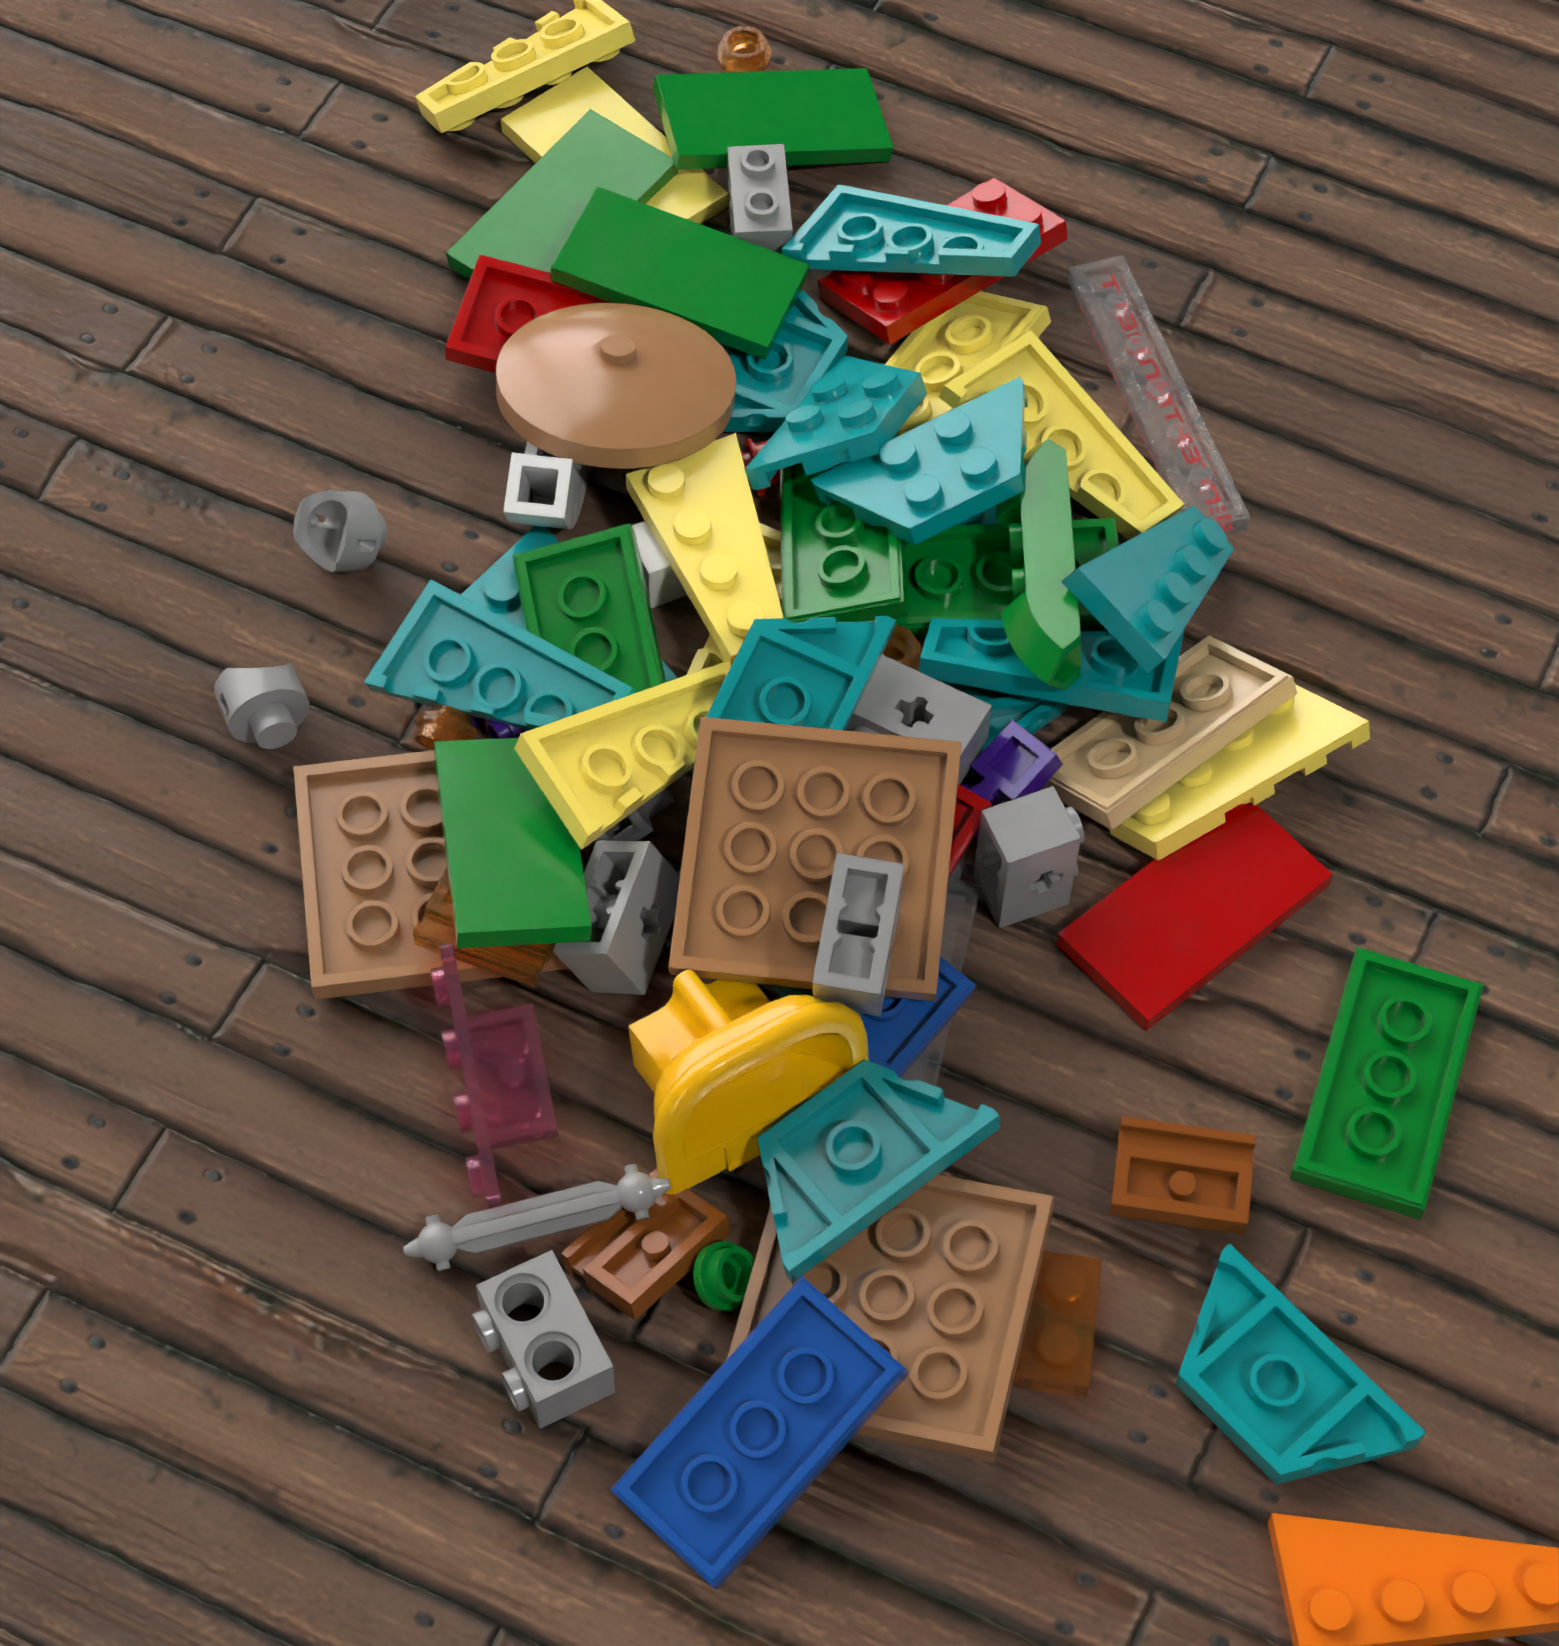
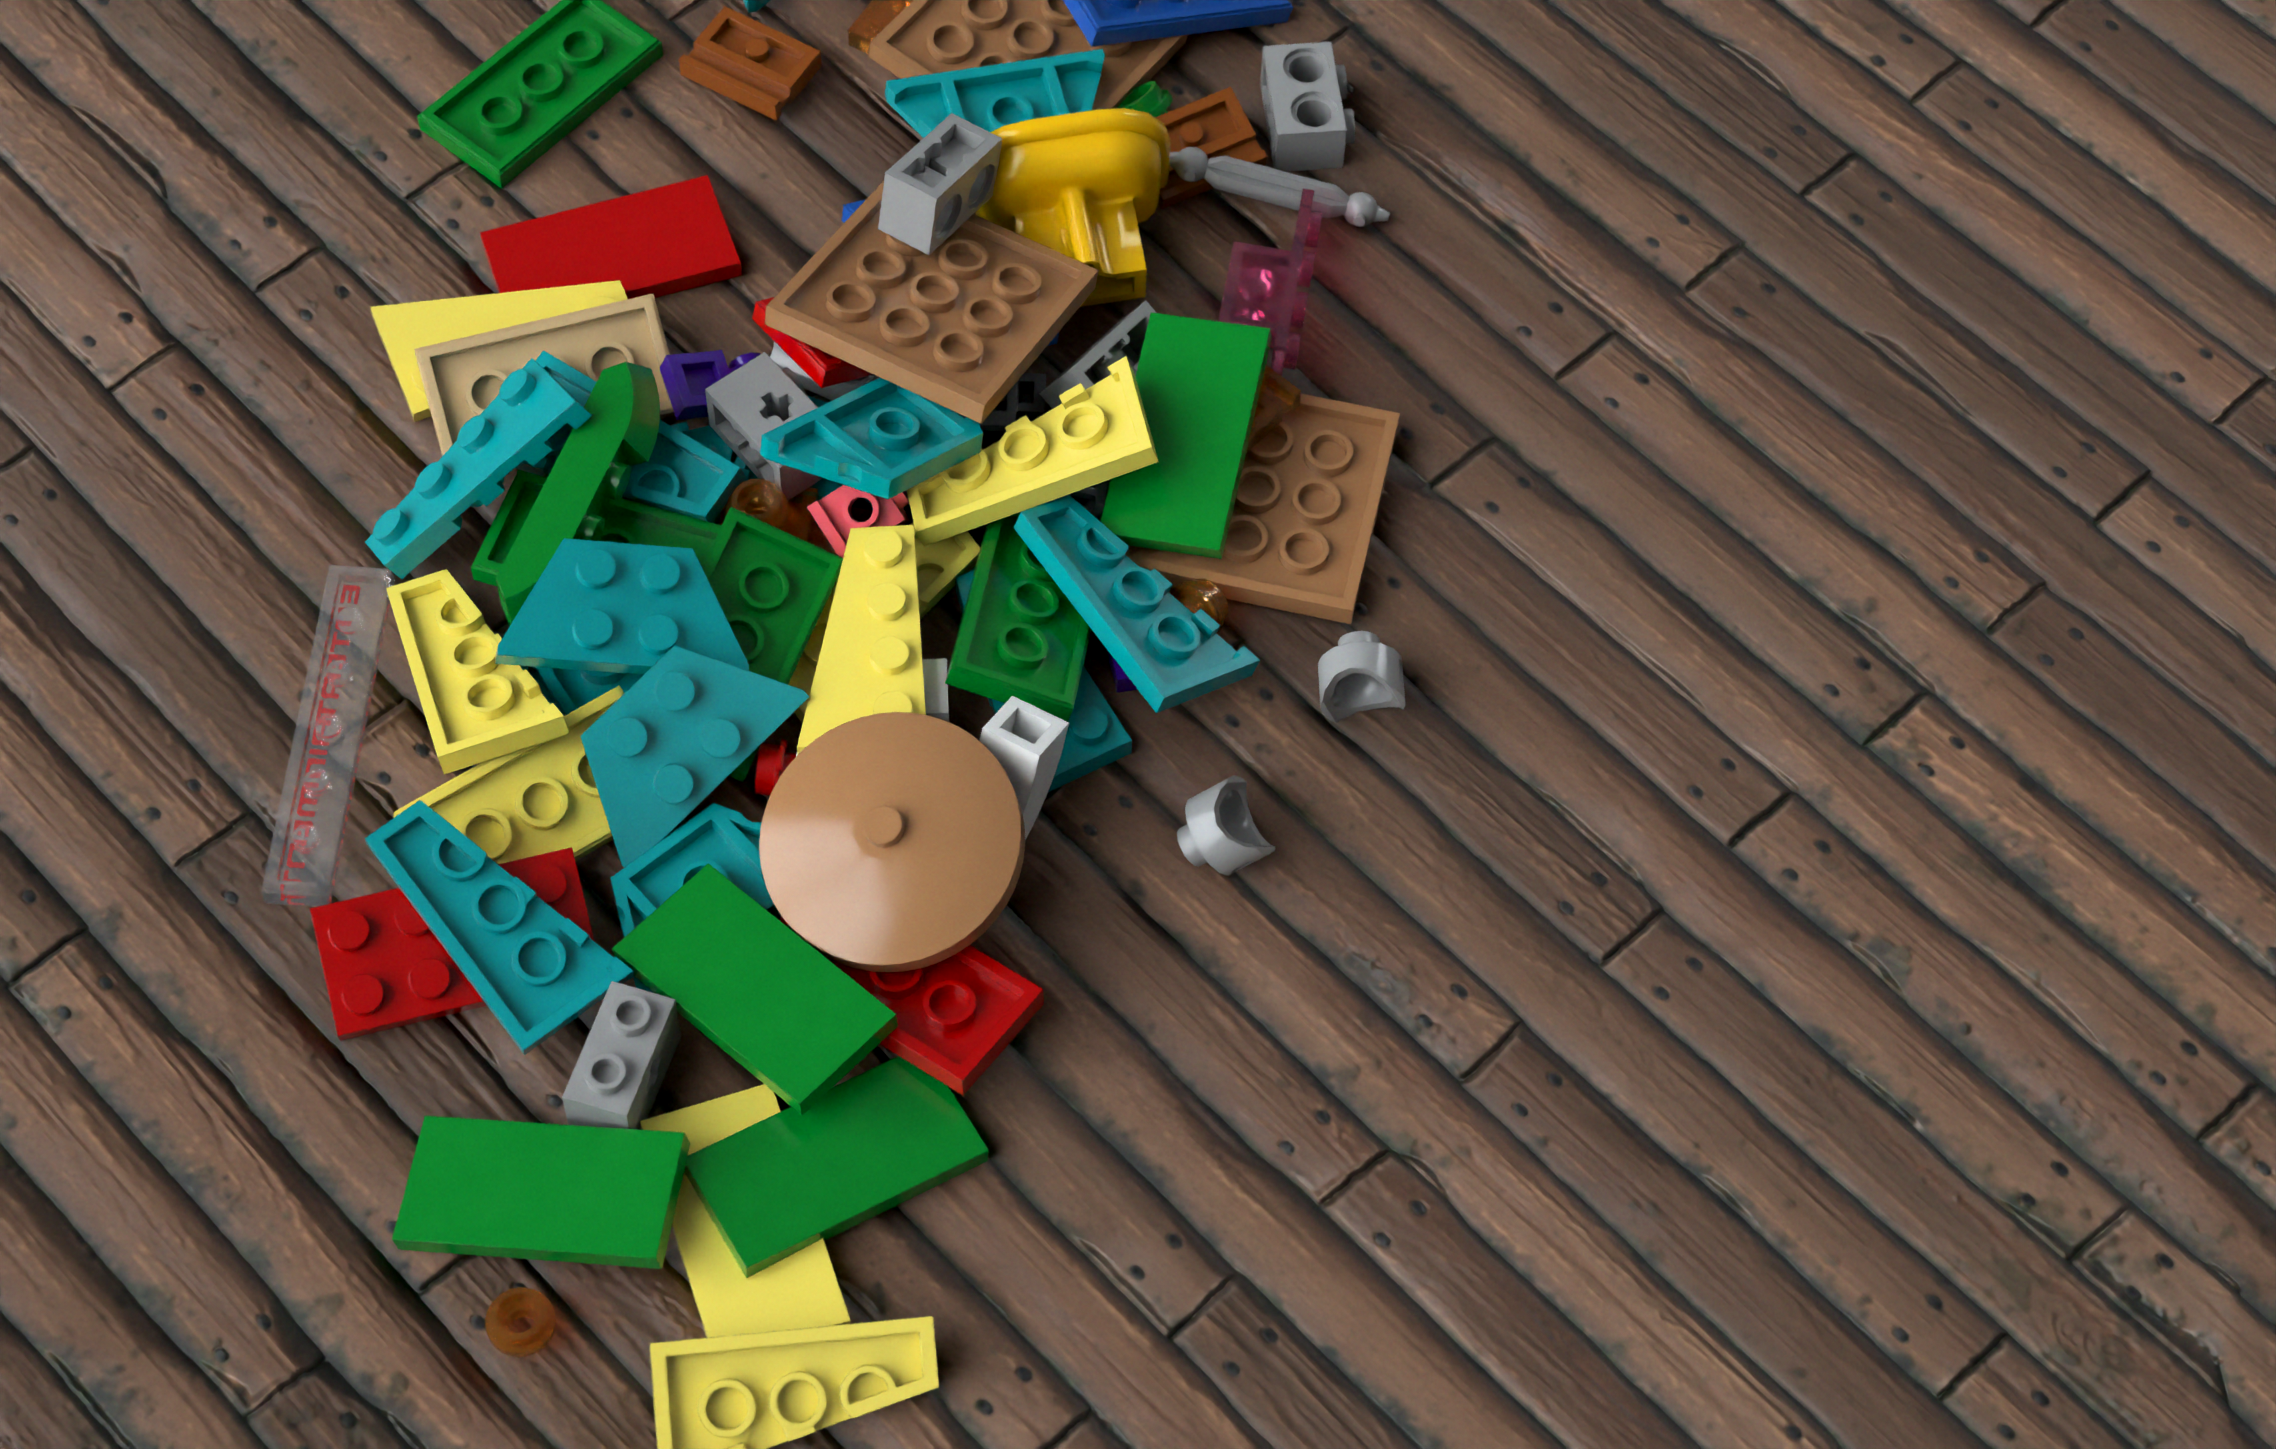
camera: 160 degrees left, 0 degrees up
light grey brick [973,786,1084,929] -> none

